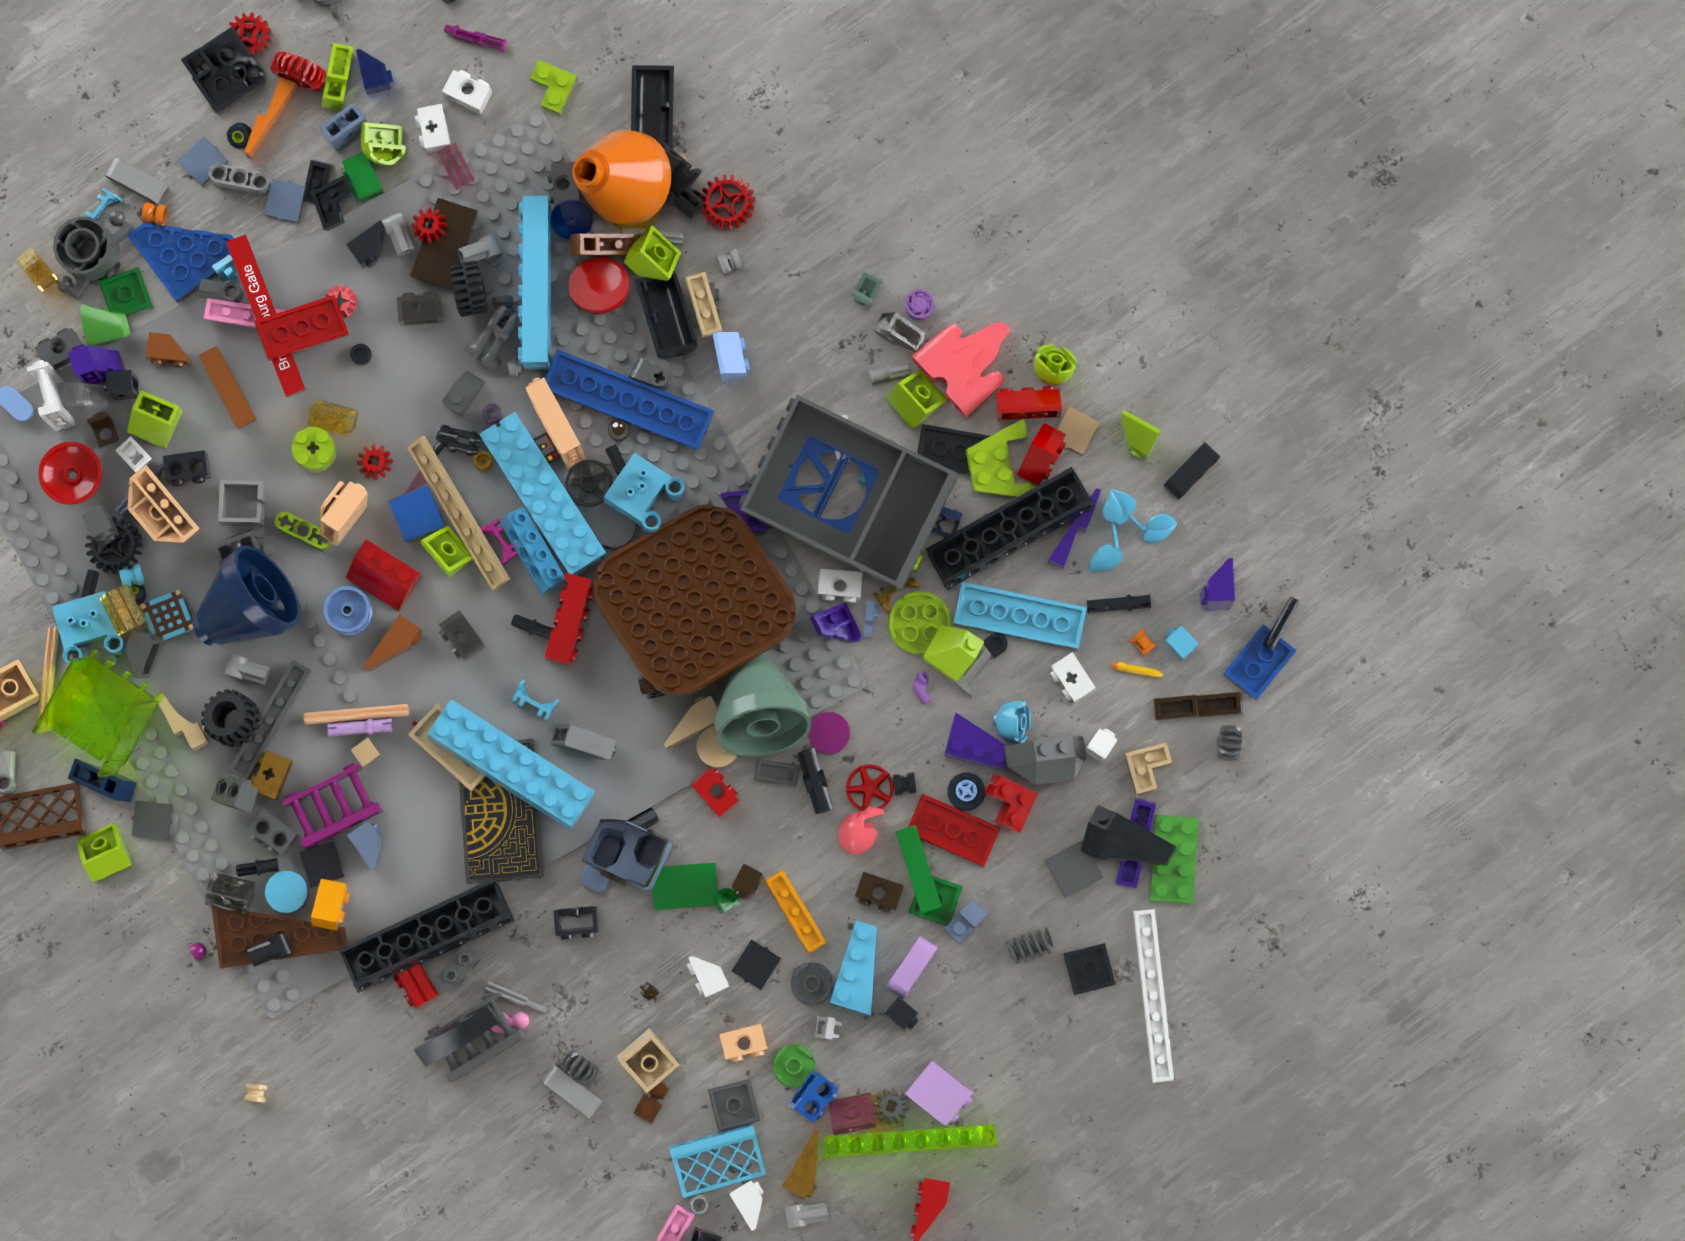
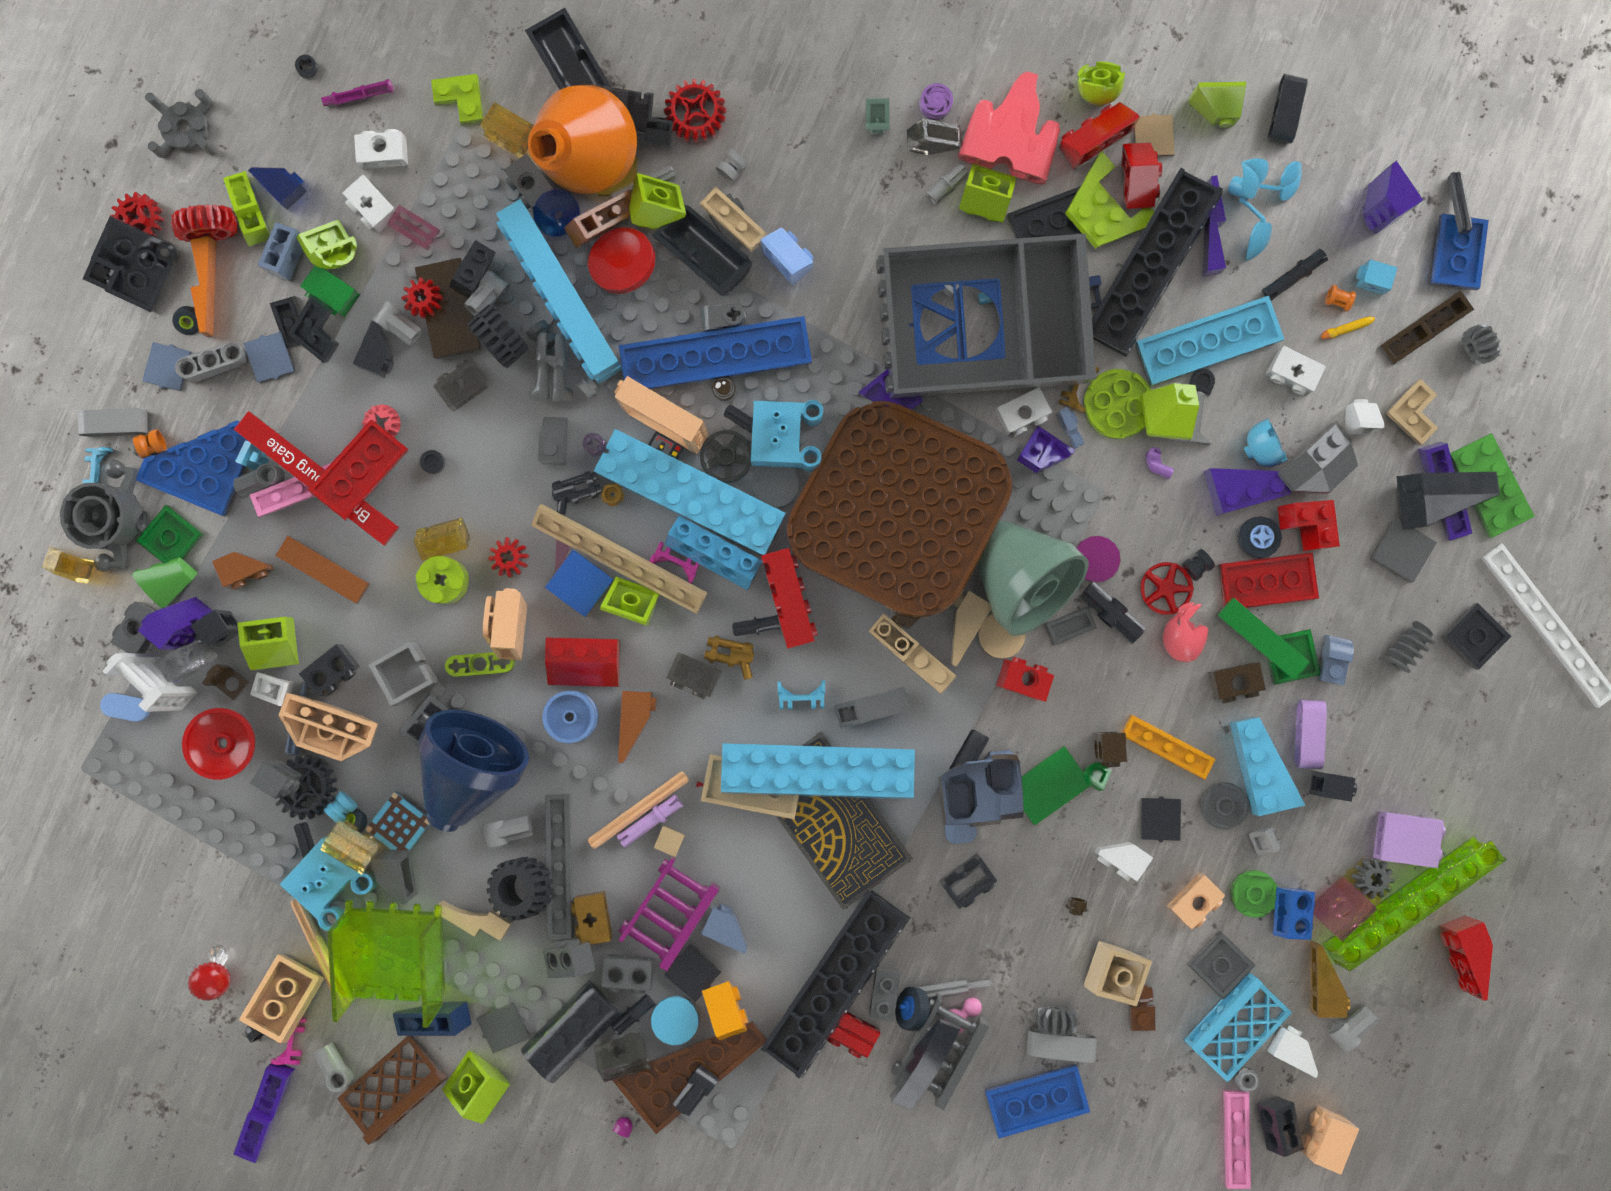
camera: 35 degrees left, 5 degrees up
none -> black brick [449,240,496,298]
none -> clear yellow brick [480,102,533,155]
none -> black container [521,979,622,1083]
none -> pearl gold piece [704,635,754,680]
none -> tan slope [868,613,957,695]
none -> black wheel [895,987,930,1031]
none -> blue plate [985,1064,1090,1139]

